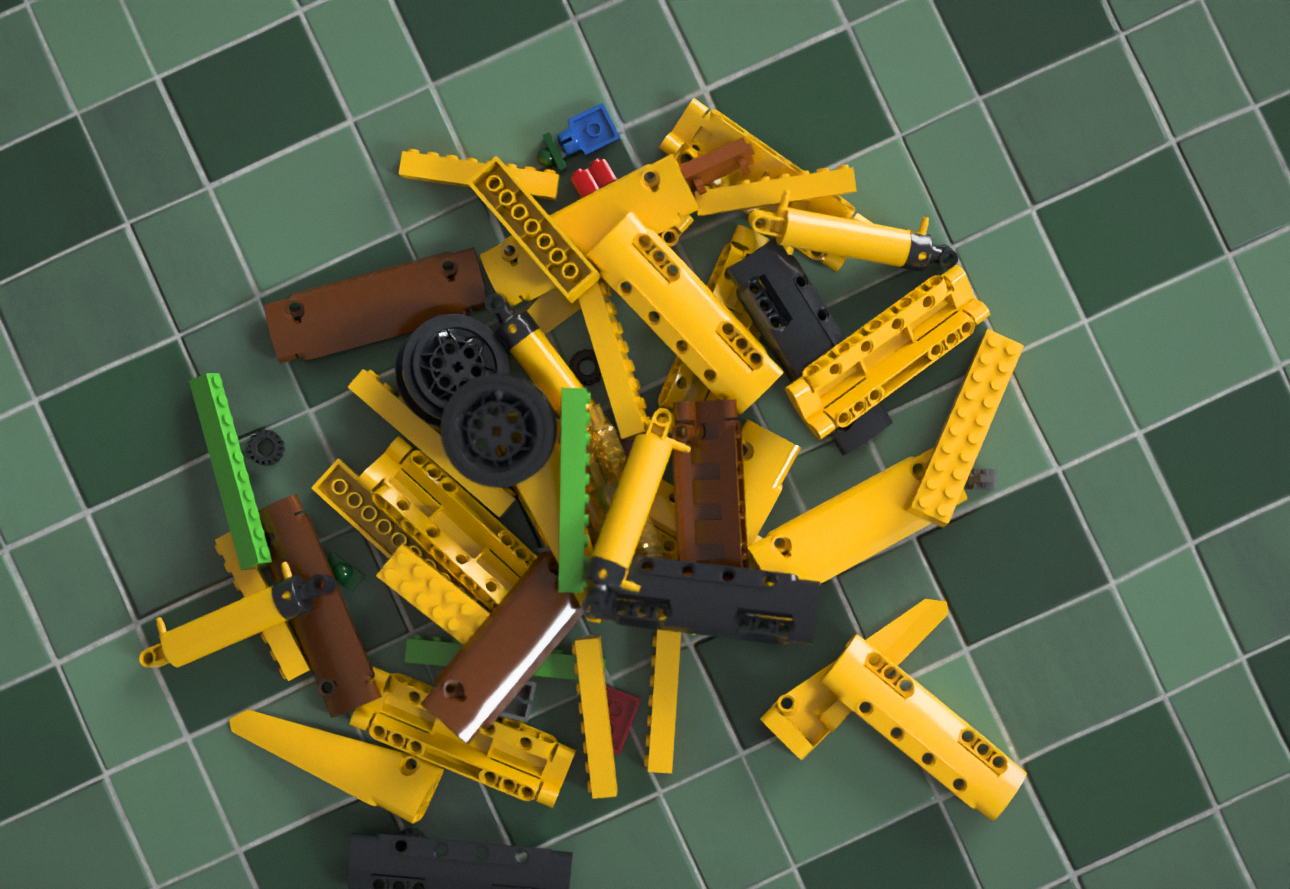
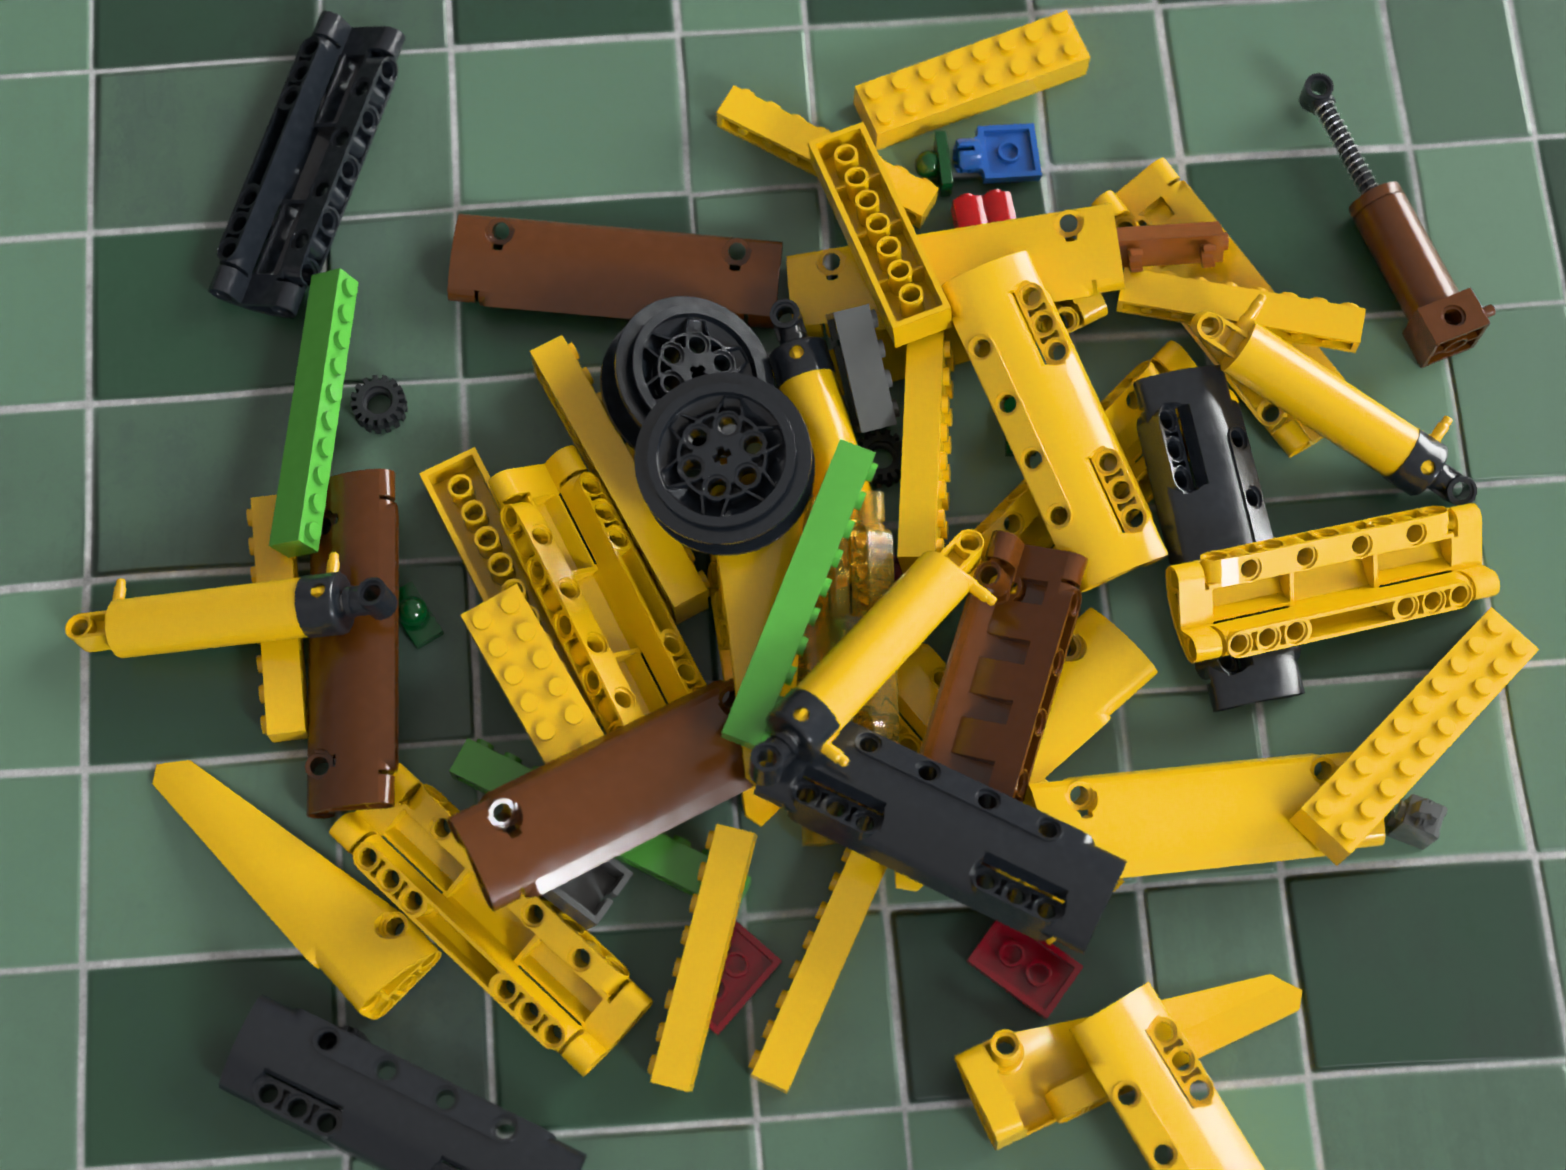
camera: 10 degrees right, 15 degrees down
none -> black panel [208,11,405,318]
none -> dark grey piece [826,304,900,433]
none -> yellow brick [853,10,1090,150]
none -> dark red plate [966,921,1084,1021]
none -> reddish brown piece [1299,73,1496,368]

